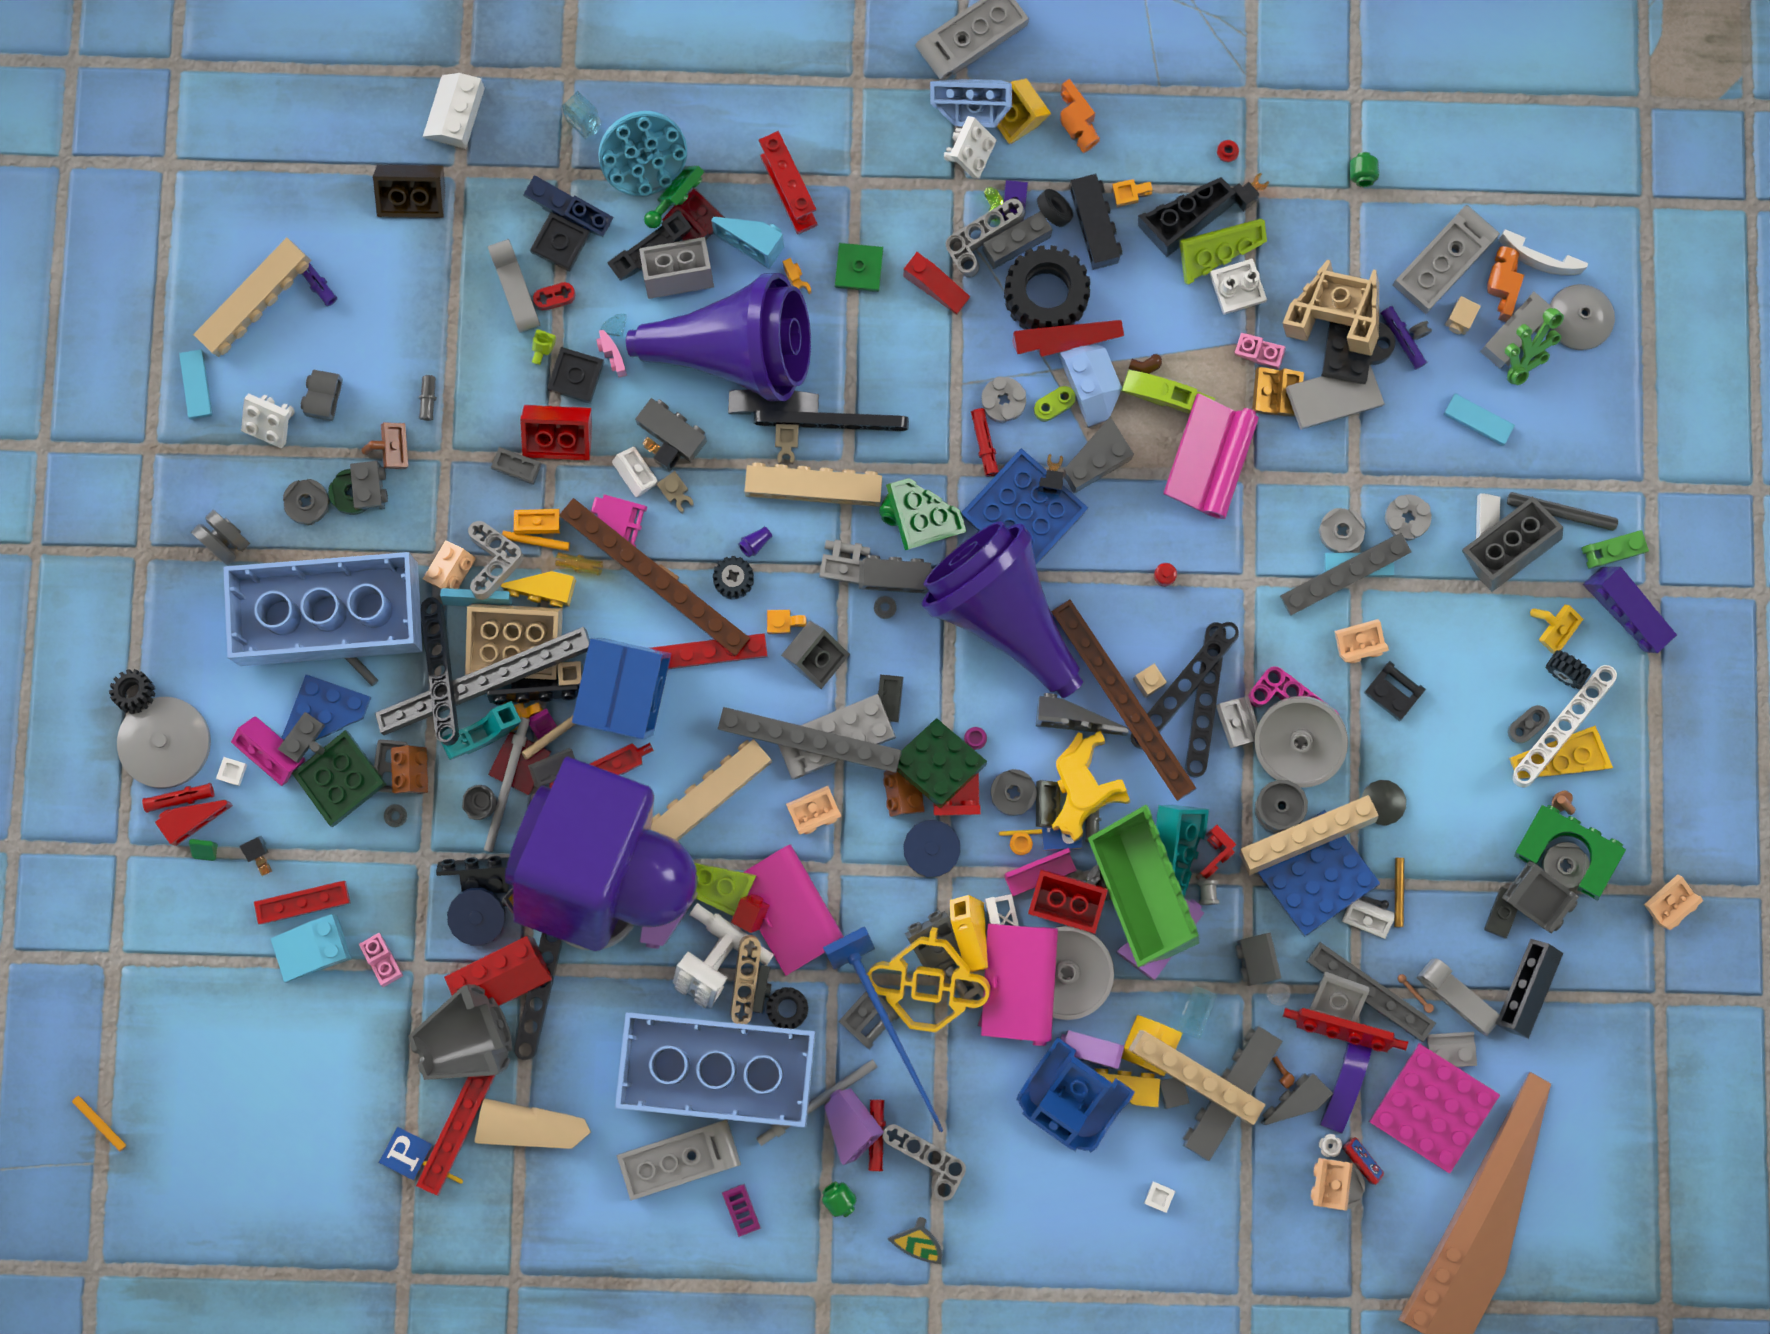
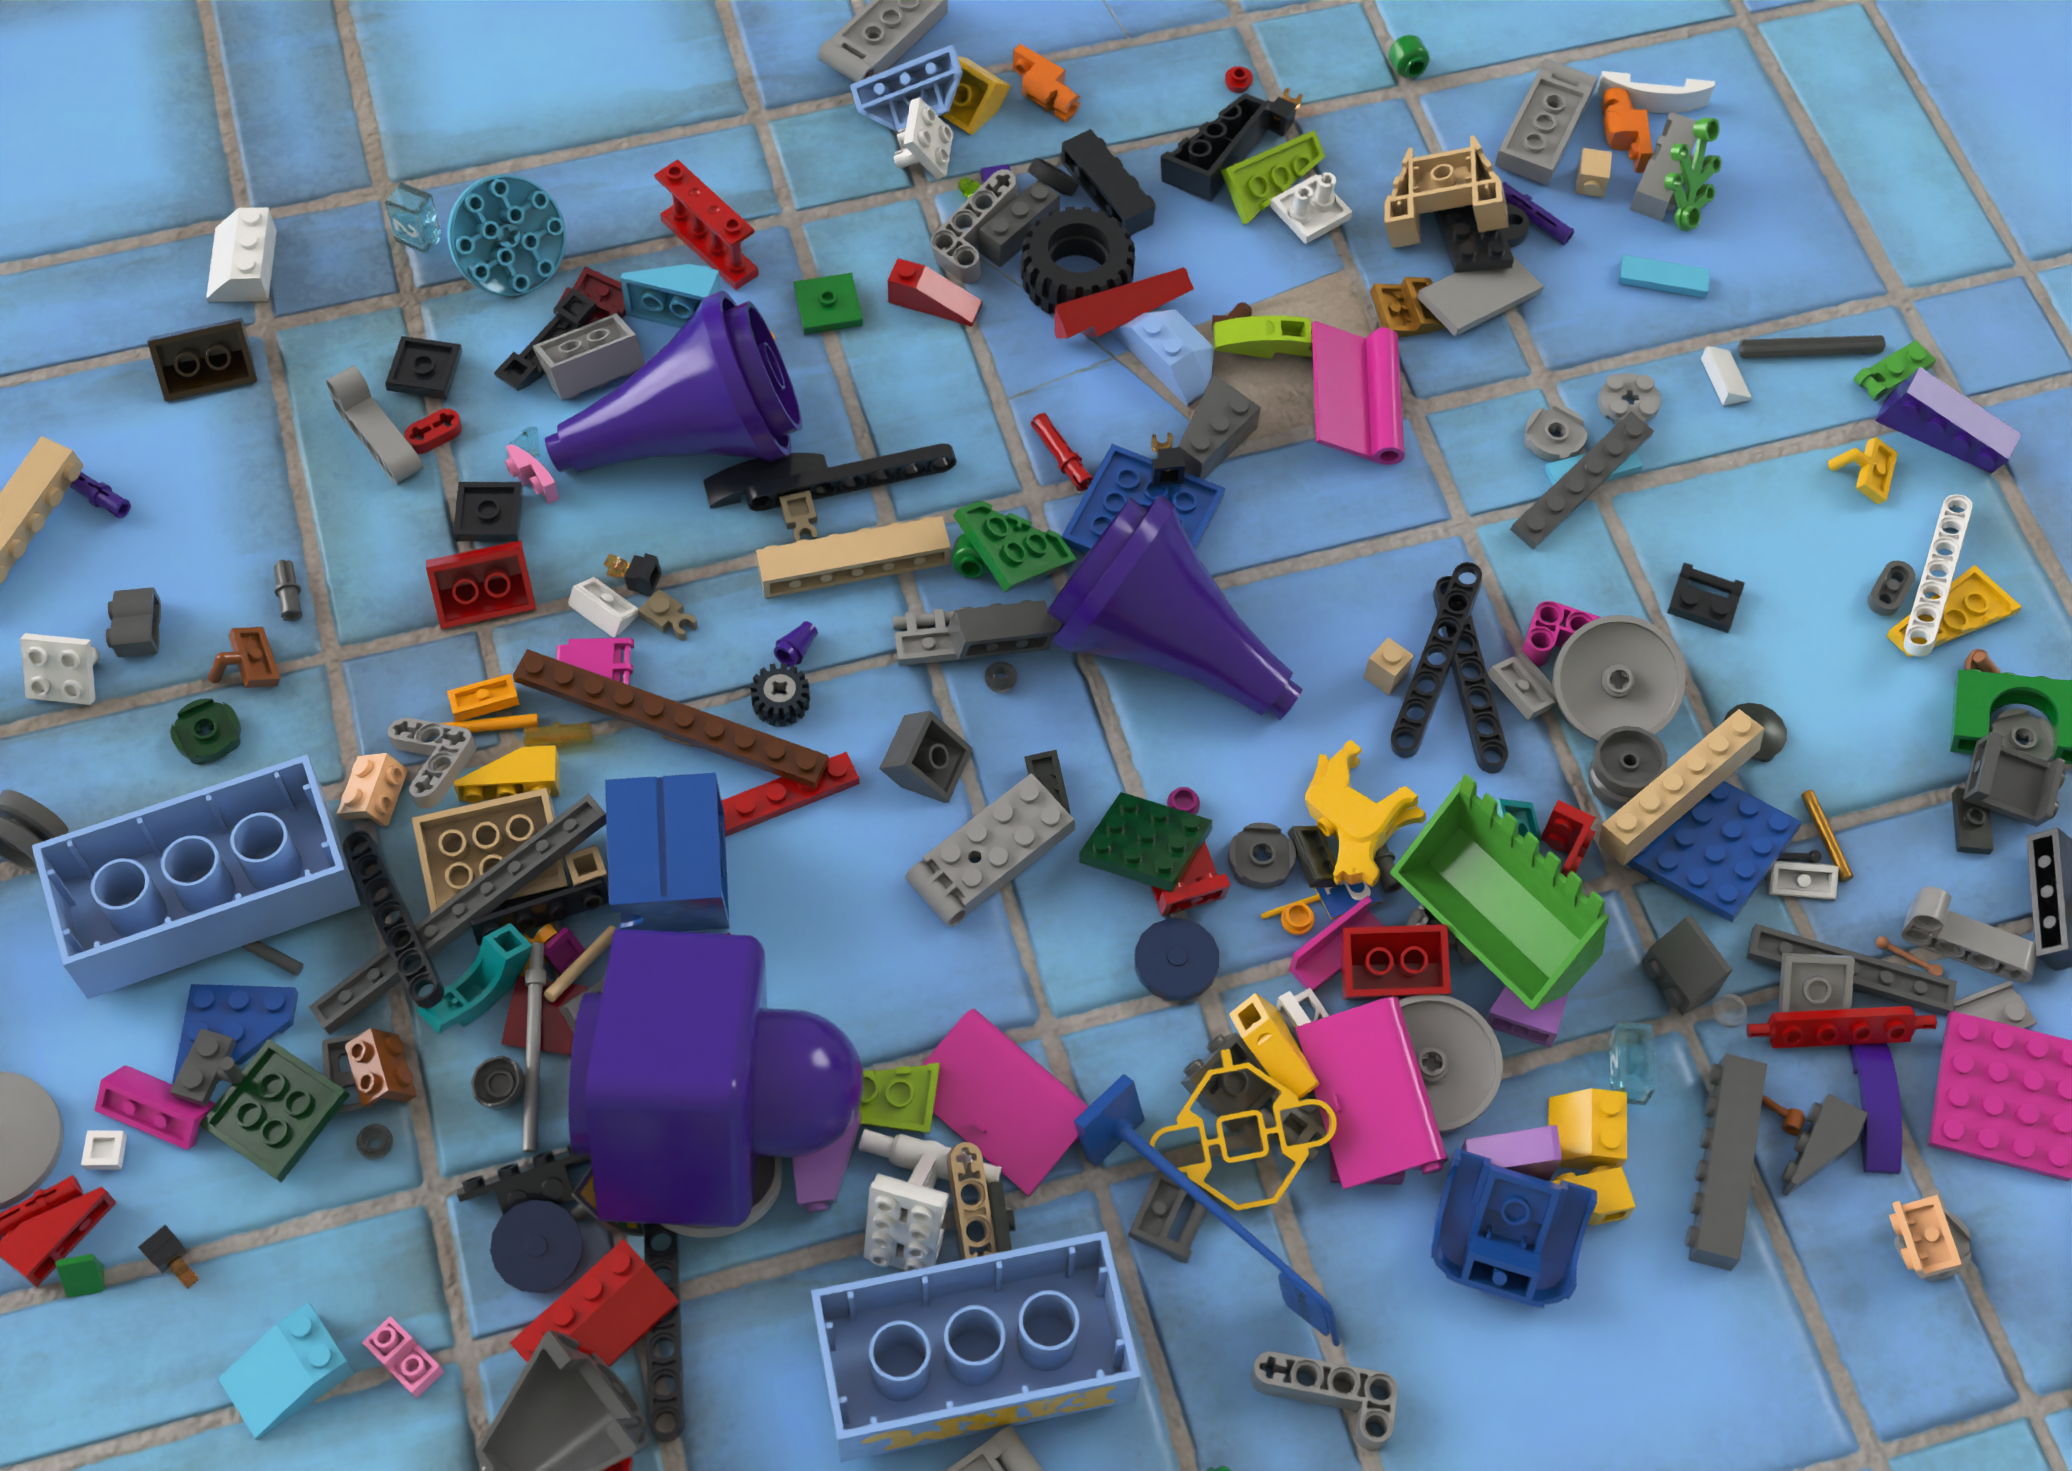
camera: 20 degrees left, 20 degrees down
red plate [254,880,351,925] -> none
dark grey plate [283,479,330,525] -> none
dark grey bracket [350,461,388,510] -> none
medium azure tile [440,588,512,606] -> none
dark grey plate [491,447,542,485] -> none
dark blue slope [523,175,614,237] -> none
lime piece [532,329,556,365] -> none
dark grey brick [635,398,707,463] -> none
green plate [644,166,705,229] -> none
tan brick [651,739,772,841] -> none
dark grey plate [718,707,902,773] -> none
red brick [731,894,770,933] -> none
light grey bar [756,1059,877,1146] -> none
black tyre [766,987,809,1029] -> none
light orange plate [767,610,806,634] -> none
light nougat bracket [786,786,841,835] -> none
medium lavender slope [824,1088,884,1165] -> none
red pin [868,1099,886,1171] -> none
dark orange bracket [883,771,925,817] -> none
light grey plate [981,377,1026,423] -> none
lime plate [1034,386,1076,422] -> none
dark grey wedge [1036,693,1129,736] -> none
reddish brown plate [1051,599,1197,801] -> none
light orange plate [1112,179,1153,207] -> none
tan brick [1128,1030,1266,1125] -> none
white plate [1144,1182,1175,1213] -> none
red piece [1154,563,1177,587] -> none
dark grey panel [1160,1078,1190,1109] -> none
bright pink slope [1235,333,1286,370] -> none
white plate [1319,1134,1342,1157] -> none
light nougat bracket [1334,619,1389,663] -> none
slope [1342,1137,1384,1185] -> none
dark grey bush [1409,321,1432,340] -> none
dark grey slope [1462,497,1563,592] -> none
black wheel [1545,650,1591,689] -> none
light grey dish [1550,284,1615,350] -> none

